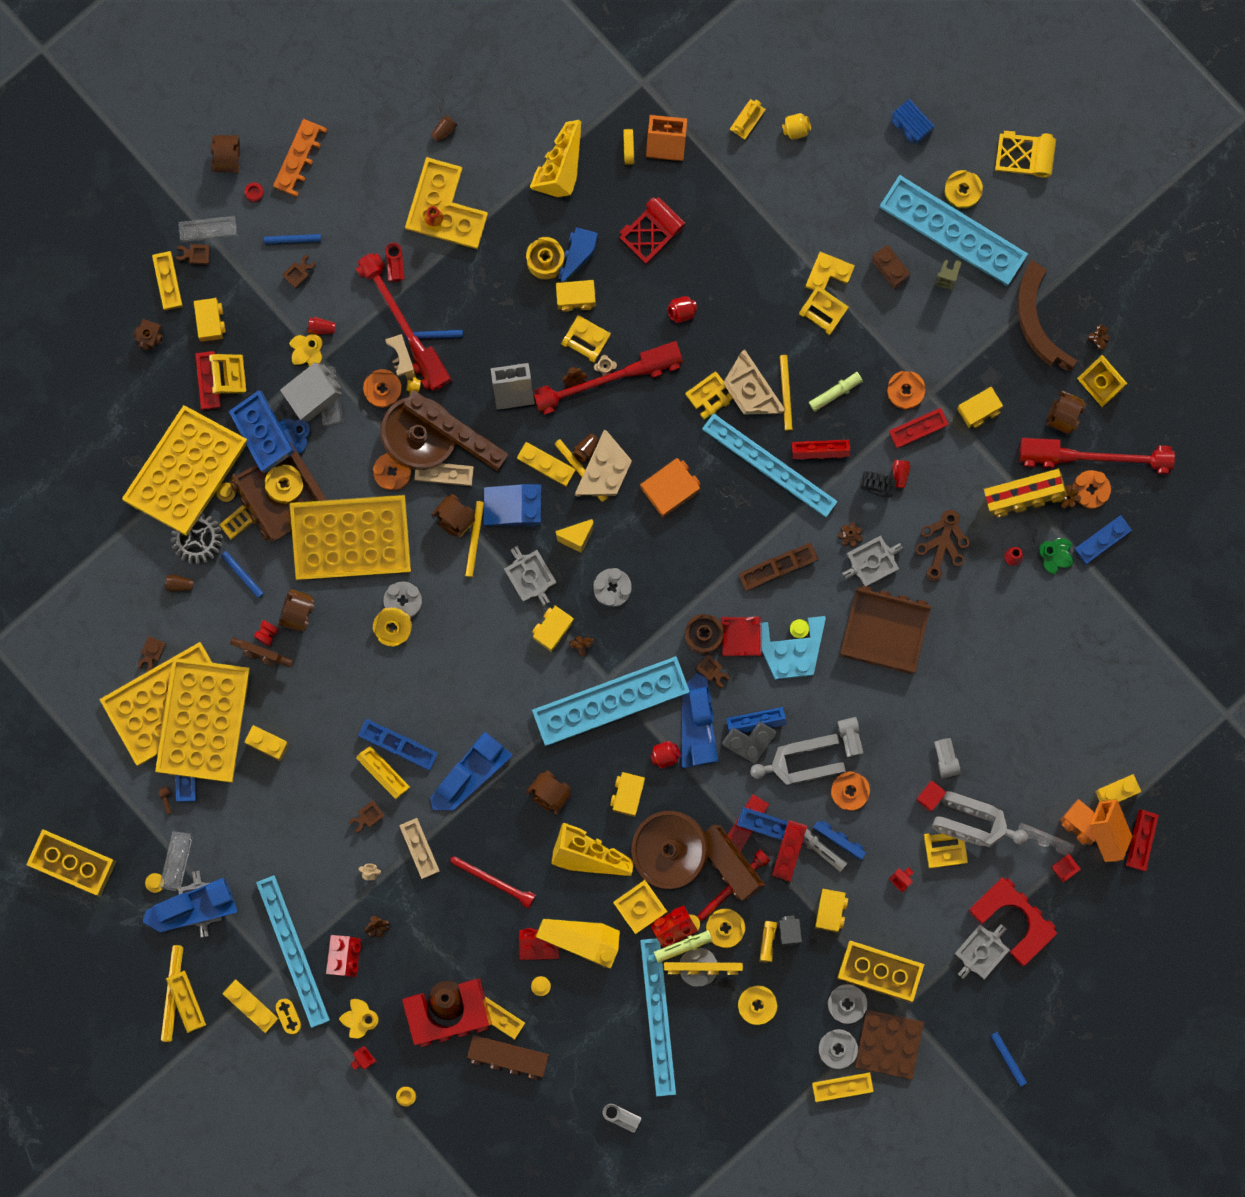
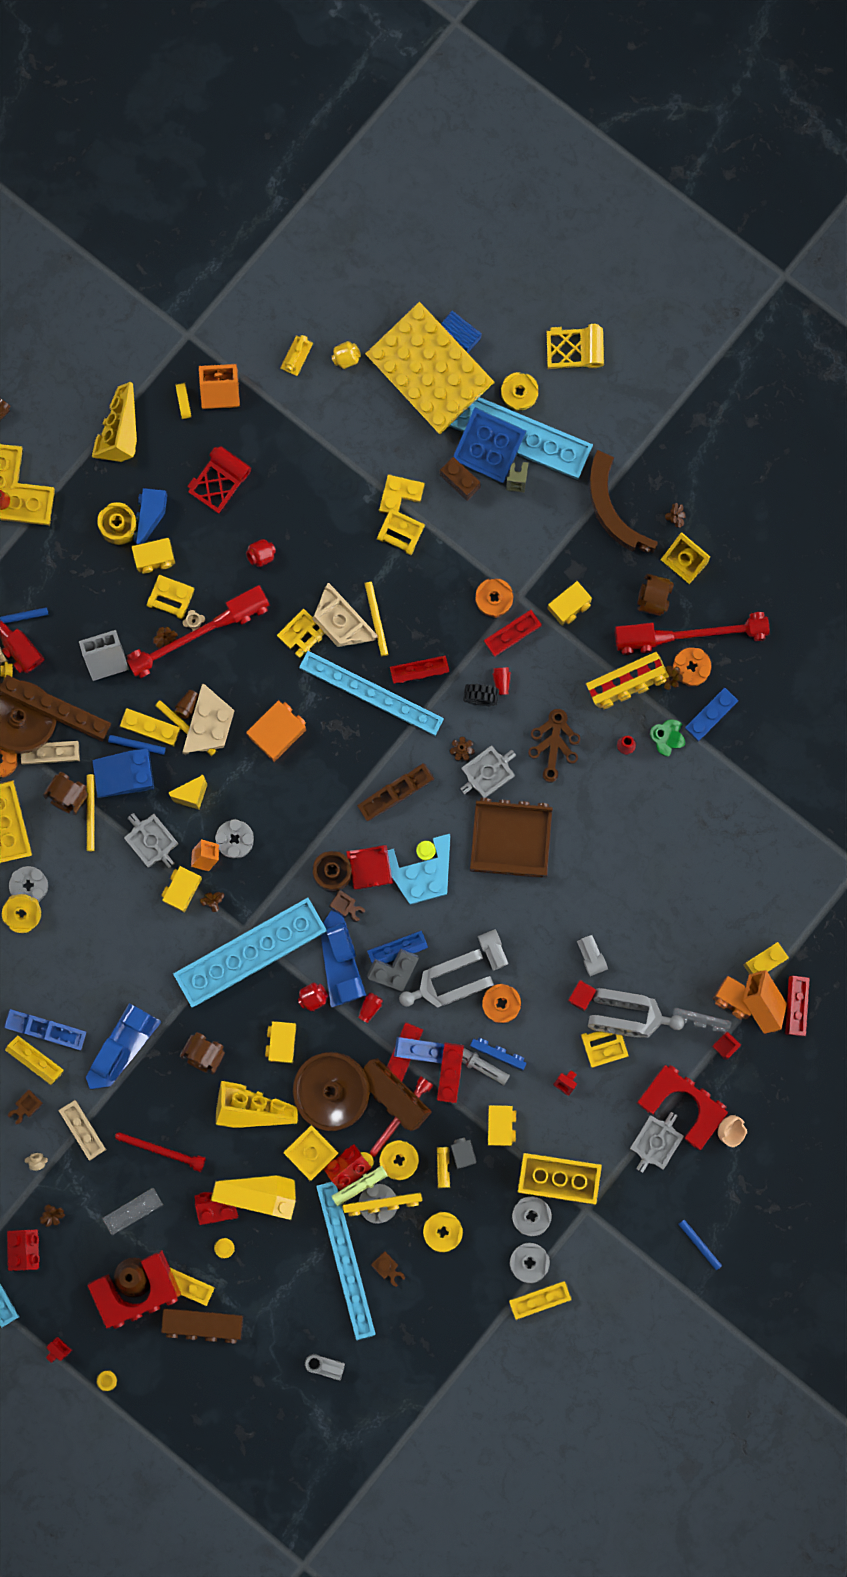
camera: 10 degrees left, 0 degrees up
yellow plate [339,999,378,1038] -> none
yellowish green pin [809,372,863,412] -> none
reddish brown plate [854,1010,924,1080] -> none
none -> clear plate [102,1188,163,1235]
none -> blue bar [108,735,166,755]
none -> orange panel [191,839,219,871]
none -> red cone [358,993,383,1023]
none -> yellow plate [366,302,494,434]
none -> reddish brown plate [371,1251,405,1287]
none -> blue plate [453,407,527,483]
none -> light nougat hair [718,1115,747,1147]

